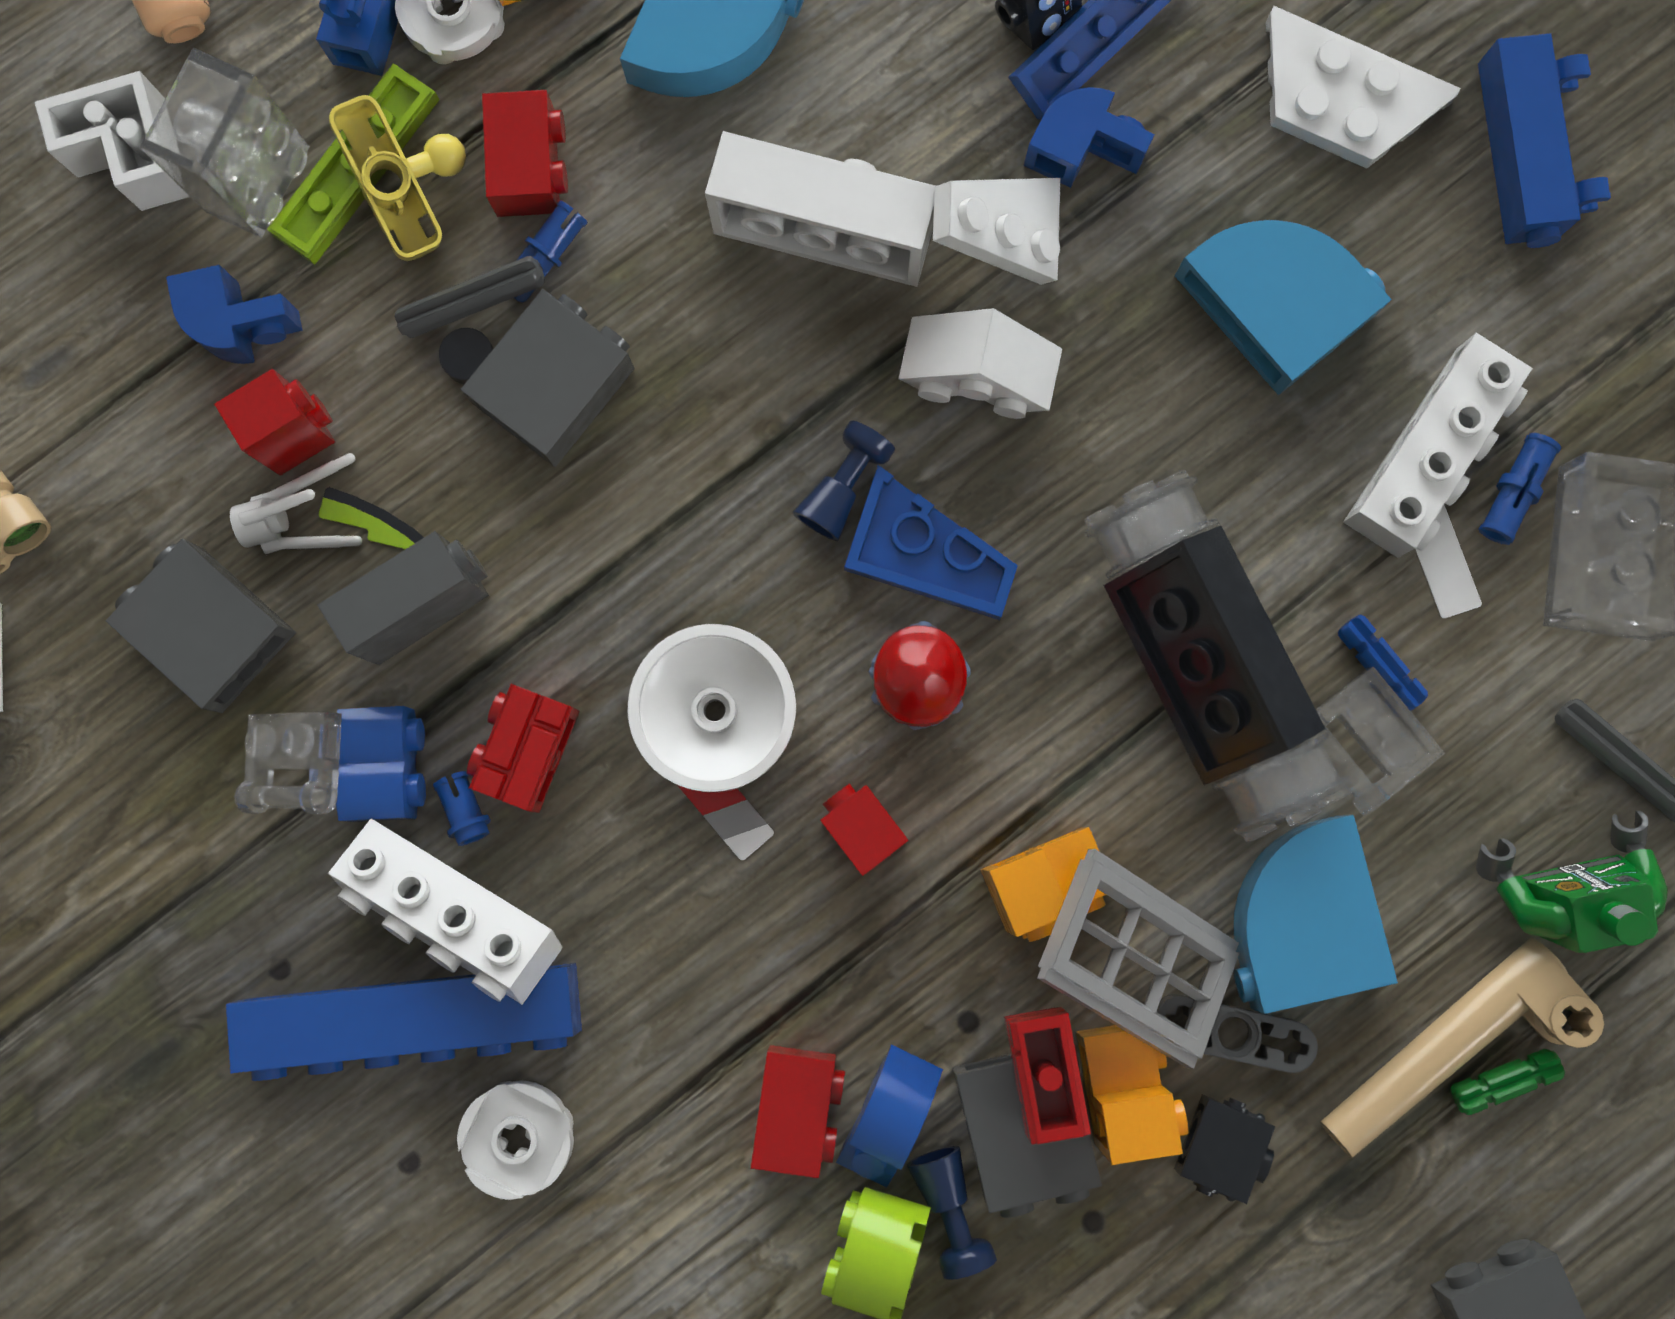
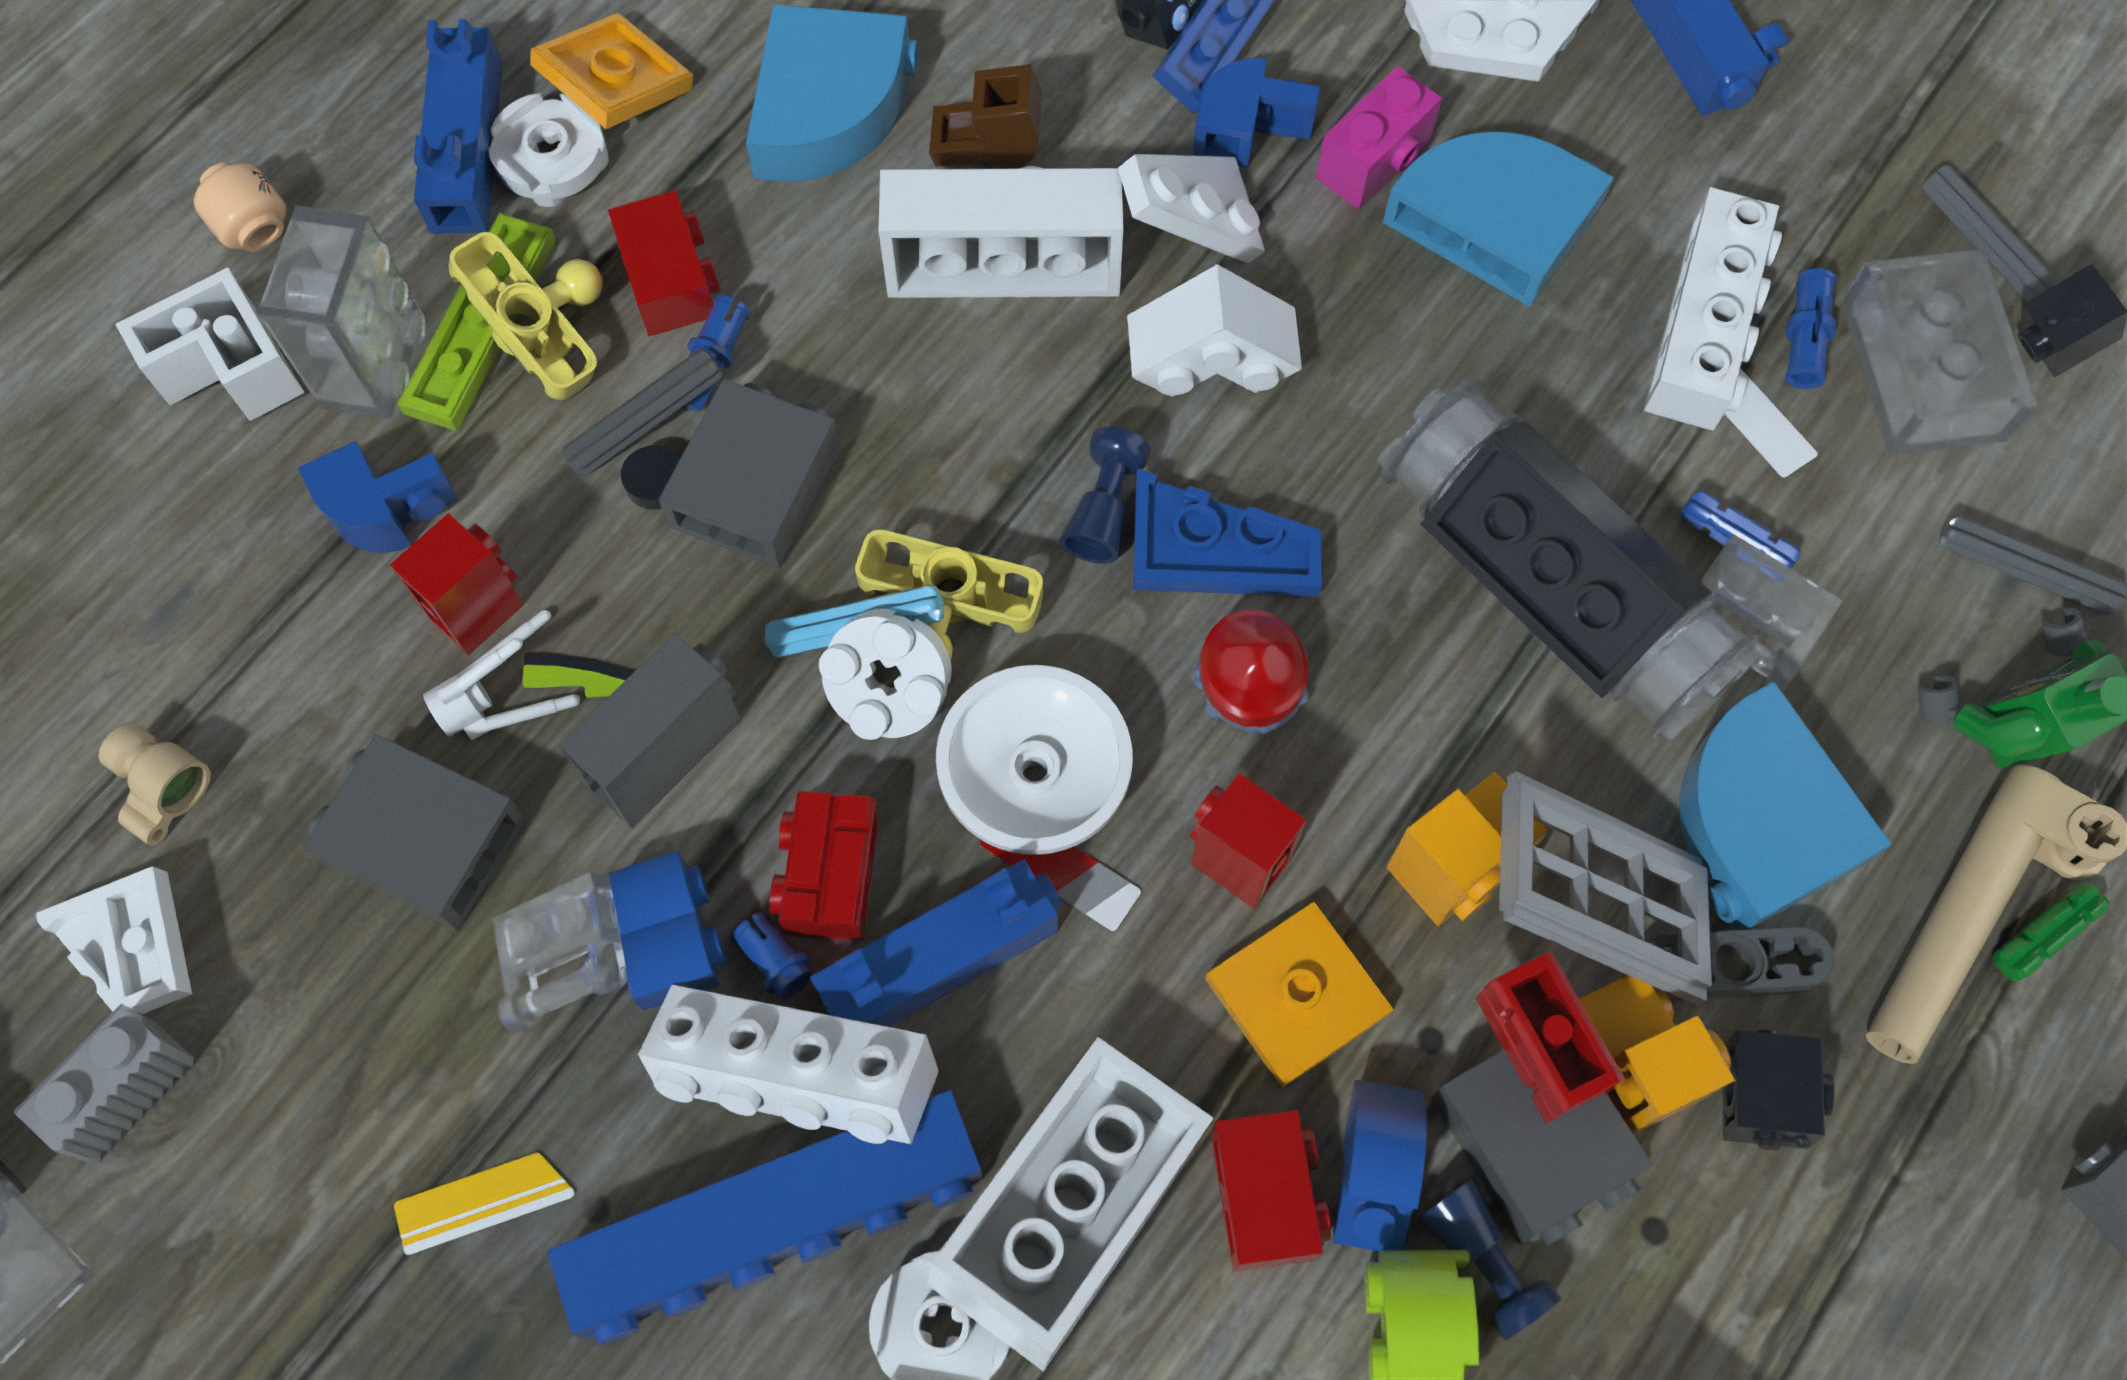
camera: 20 degrees left, 15 degrees down
none -> yellow sticker [394,1153,575,1255]
none -> medium azure axle [764,585,944,657]
none -> blue brick [810,859,1063,1027]
none -> white plate [819,609,952,740]
none -> light yellow piece [855,530,1043,660]
none -> white brick [927,1037,1213,1372]
none -> reddish brown brick [929,64,1042,169]
none -> light orange plate [1205,902,1394,1089]
none -> dark pink brick [1315,66,1442,210]

